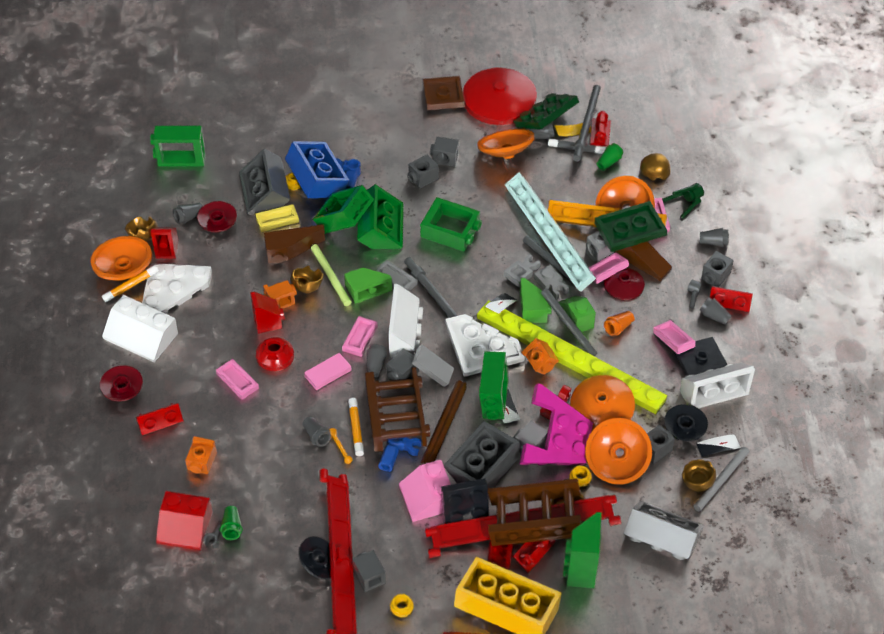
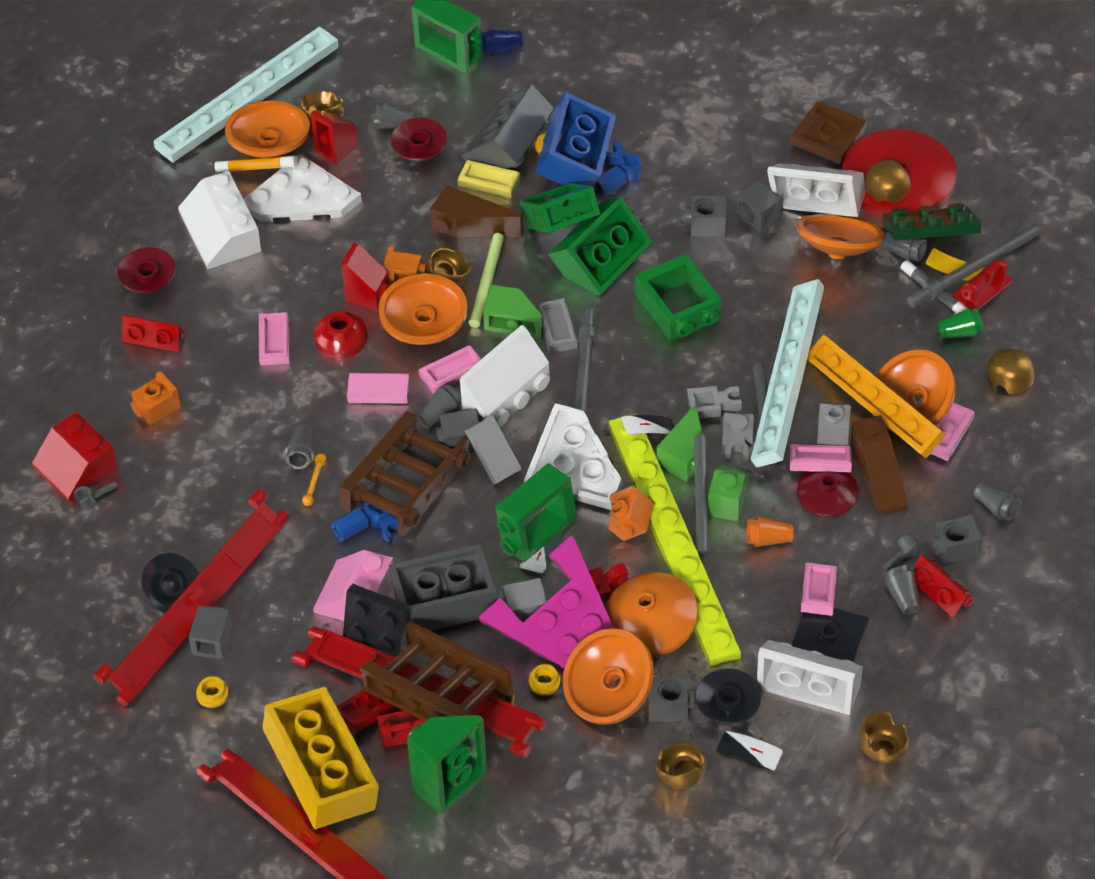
camera: 40 degrees right, 0 degrees up
green cone [220,506,243,540] -> none
light orange bar [348,398,364,456] -> none
reddish brown axle [421,380,467,465] -> none
dark green plate [594,201,667,252] -> none
slope [624,501,704,560] -> none
dark green plant [662,183,704,219] -> none
light grey bar [693,447,750,512] -> none
none -> light aqua plate [153,26,339,163]
none -> orange dish [379,274,468,345]
none -> clear blue cone [482,28,523,56]
none -> white slope [767,163,866,217]
none -> pearl gold hair [859,712,910,764]
none -> pearl gold hair [864,160,911,204]

